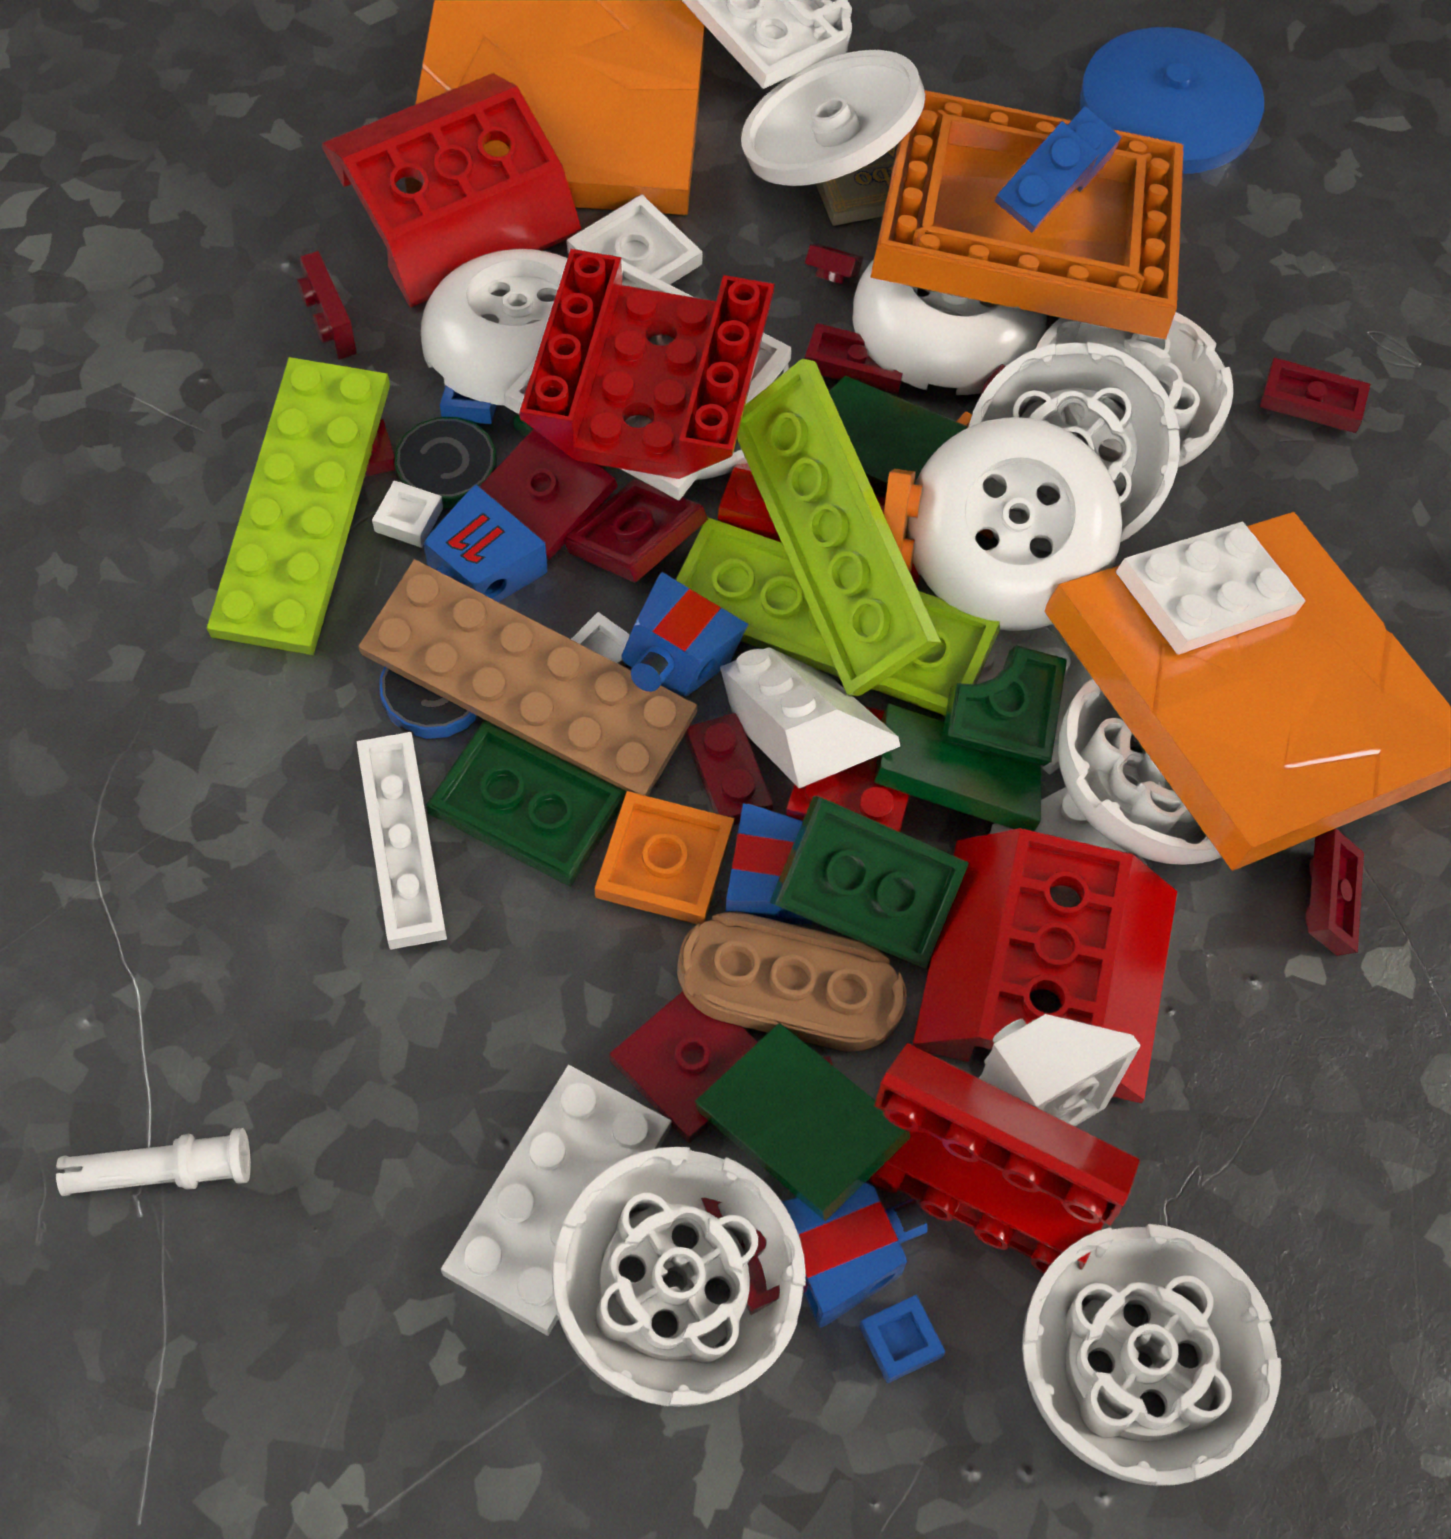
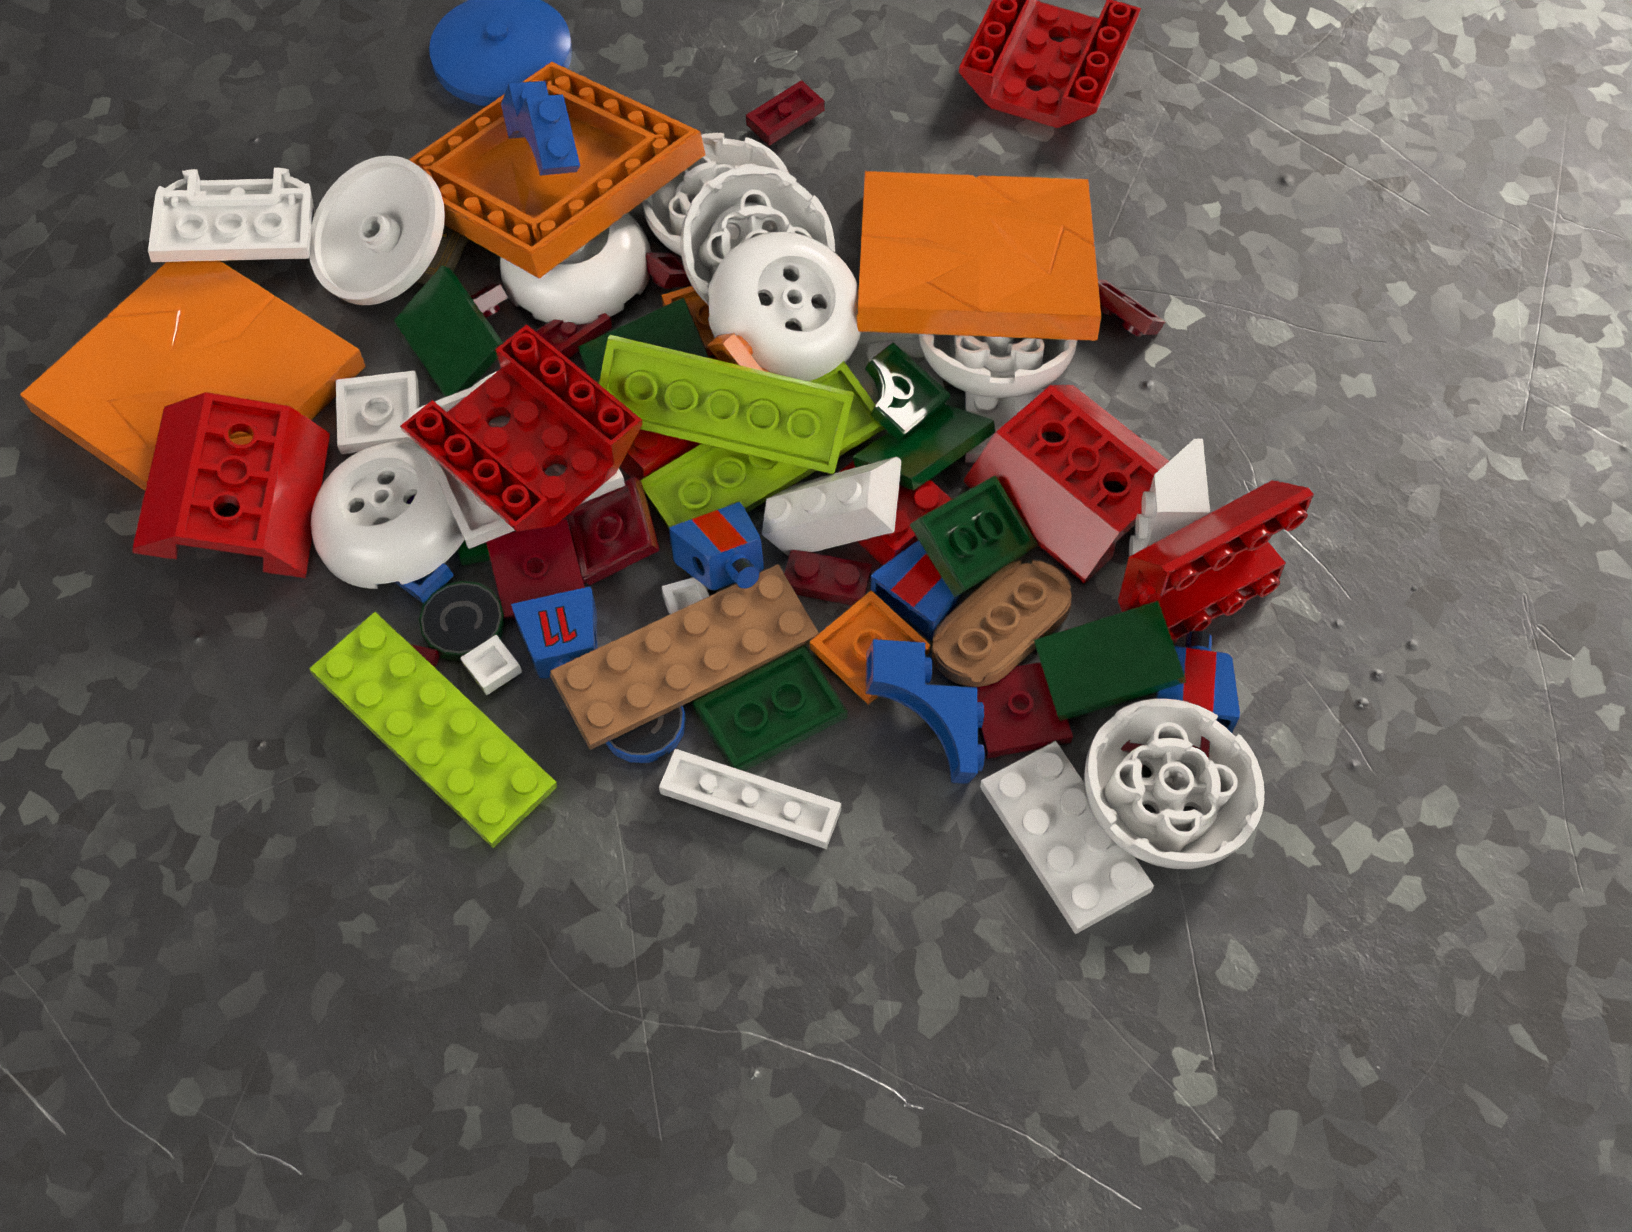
camera: 55 degrees left, 0 degrees up
white pin [56,1128,251,1196] -> none
dark red plate [296,251,357,360] -> none
blue plate [859,1294,946,1384] -> none
white brick [1022,1224,1281,1486] -> none
white plate [1116,521,1306,655] -> none
none -> dark green tile [394,265,503,397]
none -> blue arch [866,639,985,784]

